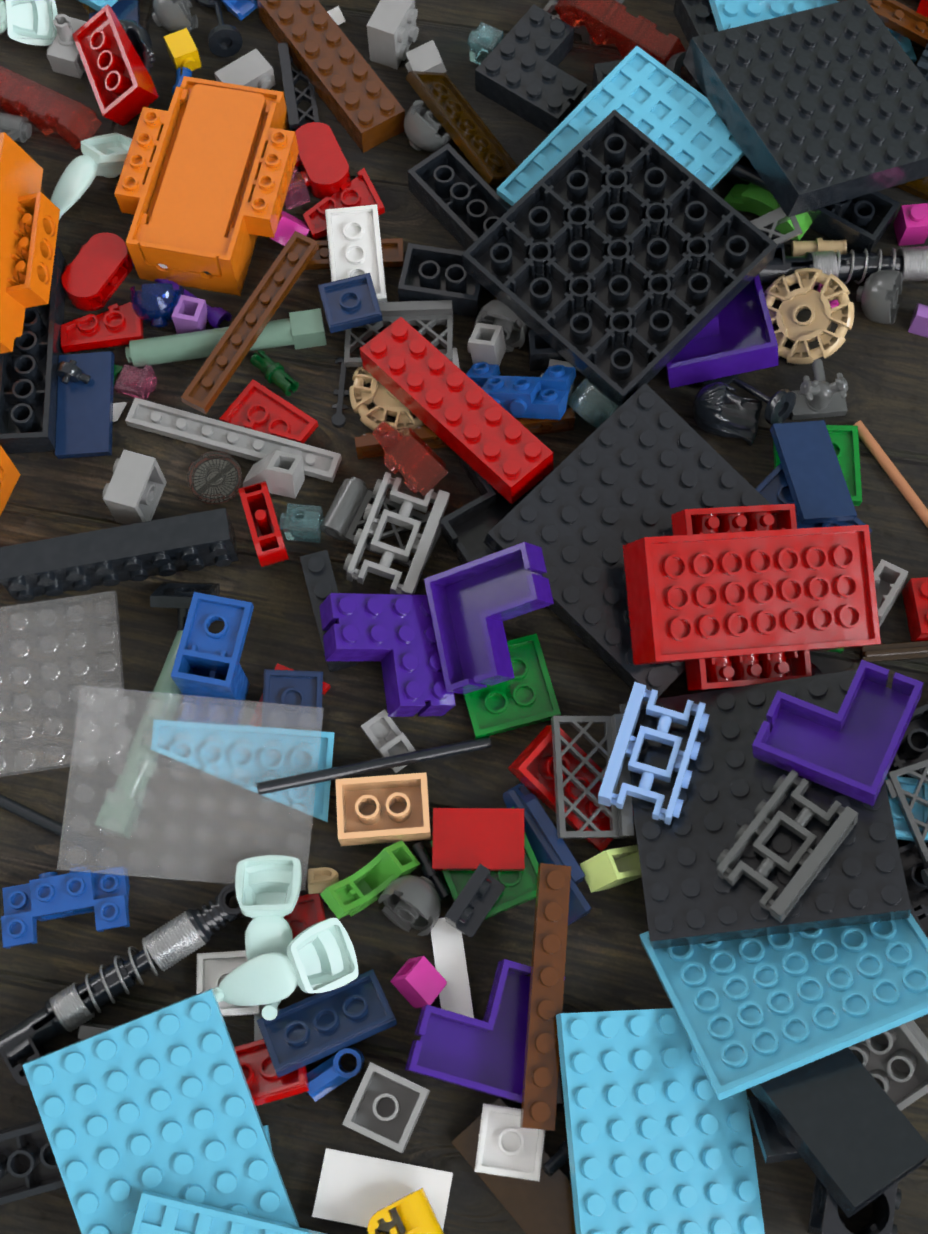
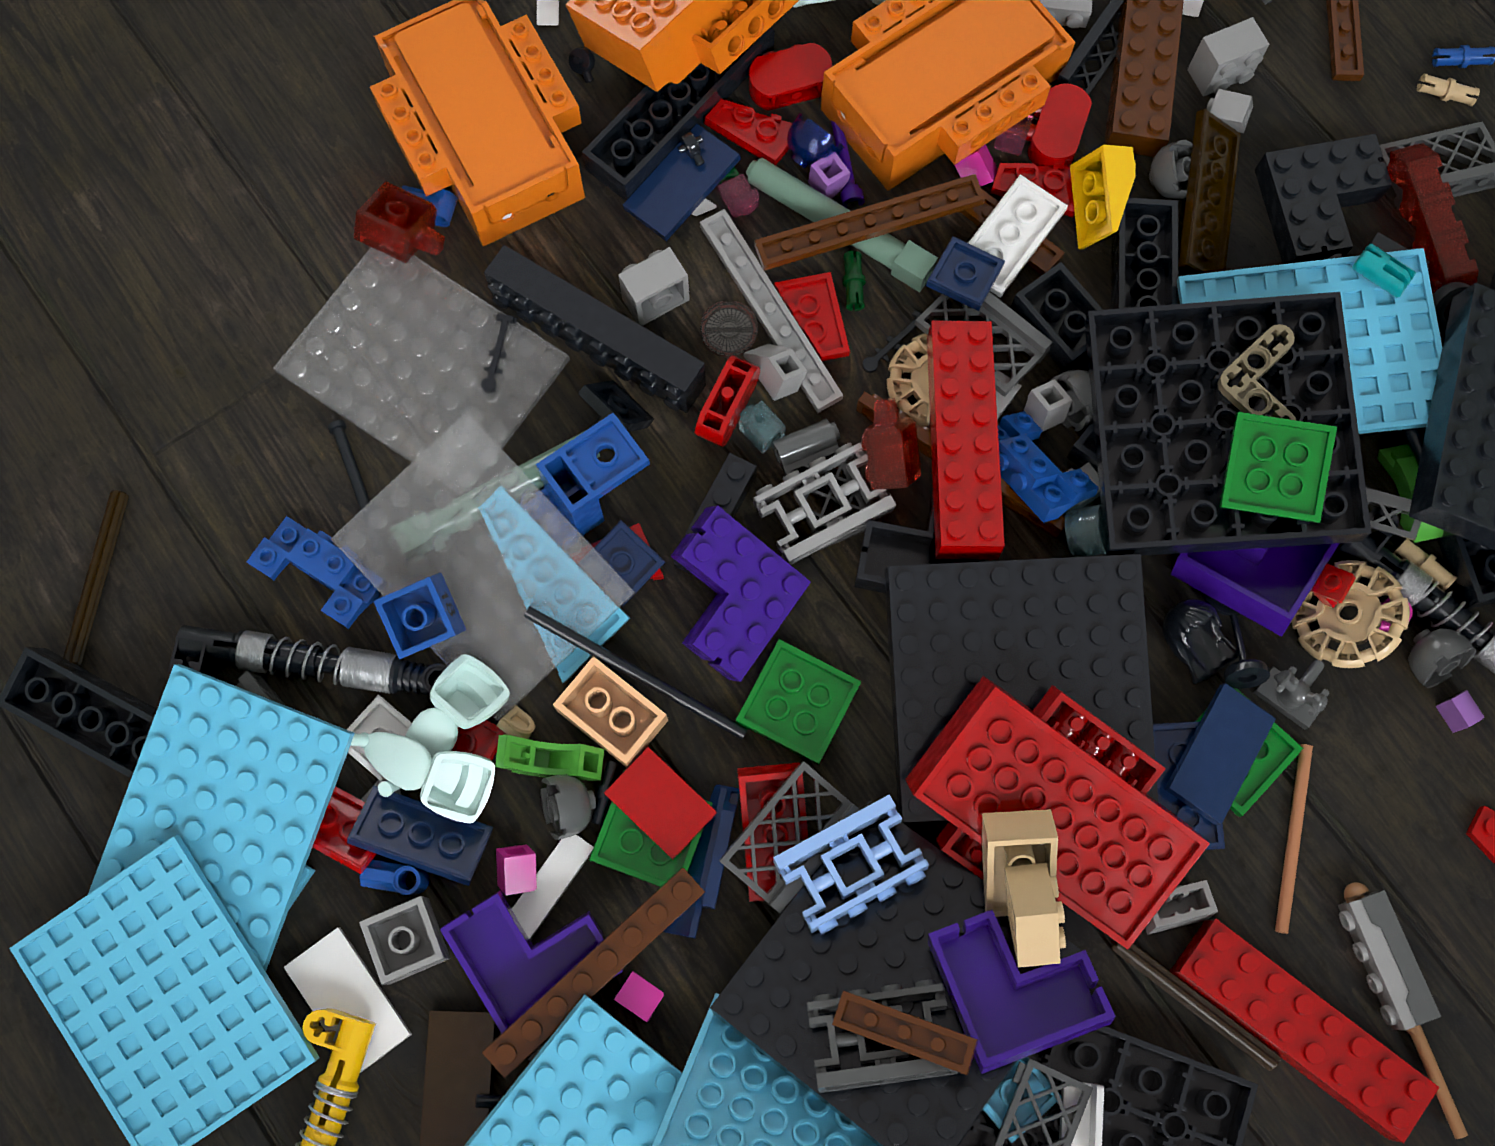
camera: 40 degrees right, 5 degrees up
light grey slope [360,709,416,774] -> none
dark purple piece [424,542,554,694] -> none
black bracket [445,864,505,938] -> none
clear light blue brick [468,22,503,65] -> none
white tile [474,1103,545,1181] -> none
yellowish green slope [580,845,642,893] -> none
none -> blue brick [374,573,467,659]
none -> black piece [481,314,517,394]
none -> dark pink panel [614,971,664,1022]
none -> reddish brown plate [832,990,979,1075]
none -> tan slope [982,809,1058,917]
none -> tan brick [1005,863,1066,968]
none -> yellow slope [1070,145,1136,249]
none -> dark tan beam [1218,324,1296,420]
none -> green plate [1220,412,1337,523]
none -> red bracket [1311,564,1356,608]
none -> teal arm [1352,244,1416,298]

